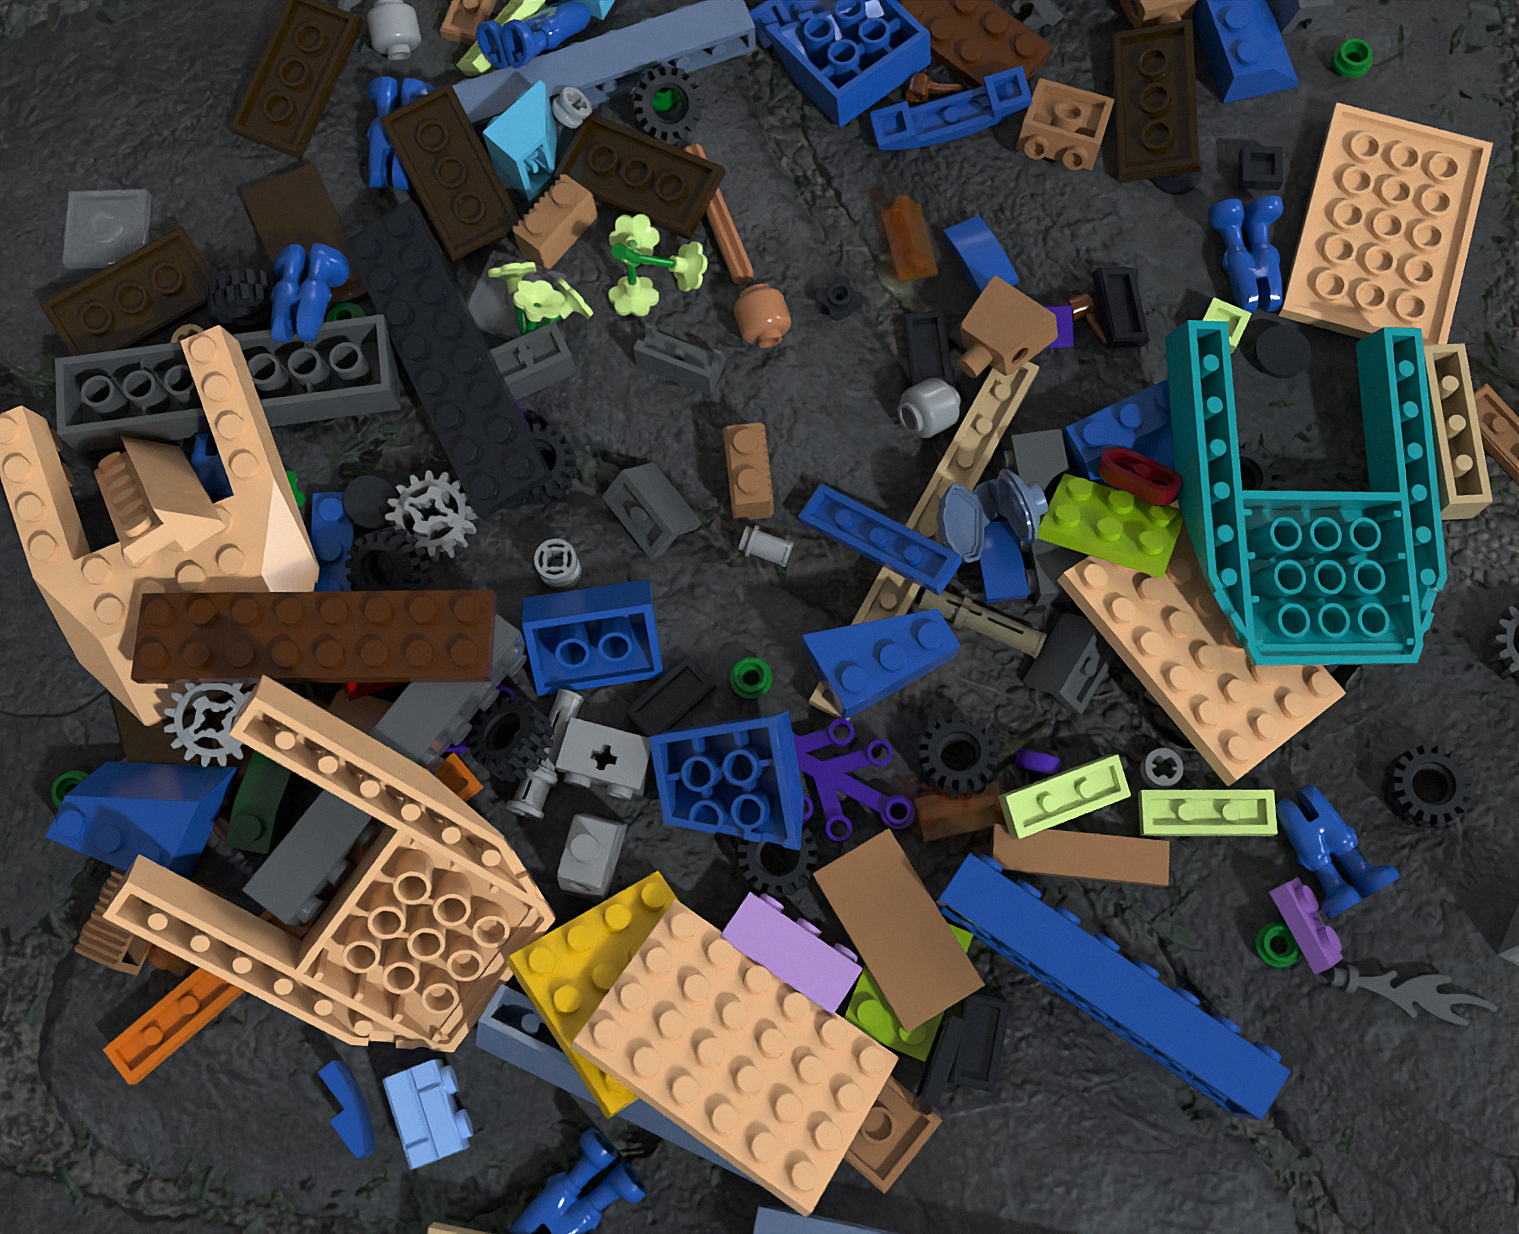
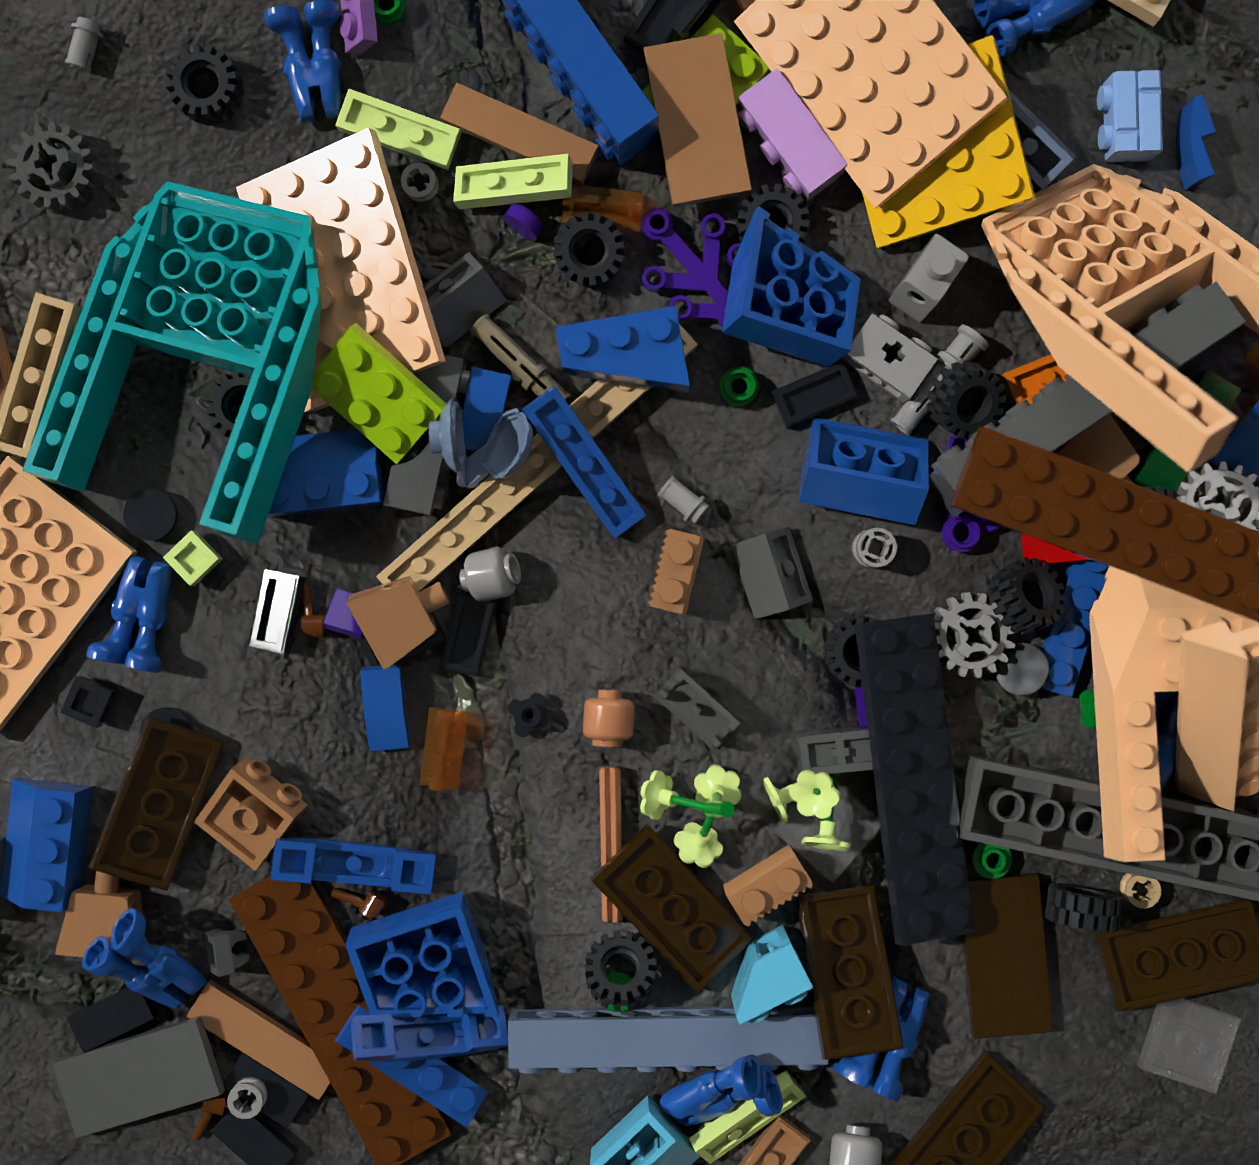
camera: 160 degrees left, 15 degrees up
blue piece [270,243,350,343] -> none
light grey bush [551,87,592,128] -> none
dark red plate [1098,447,1183,506] -> none

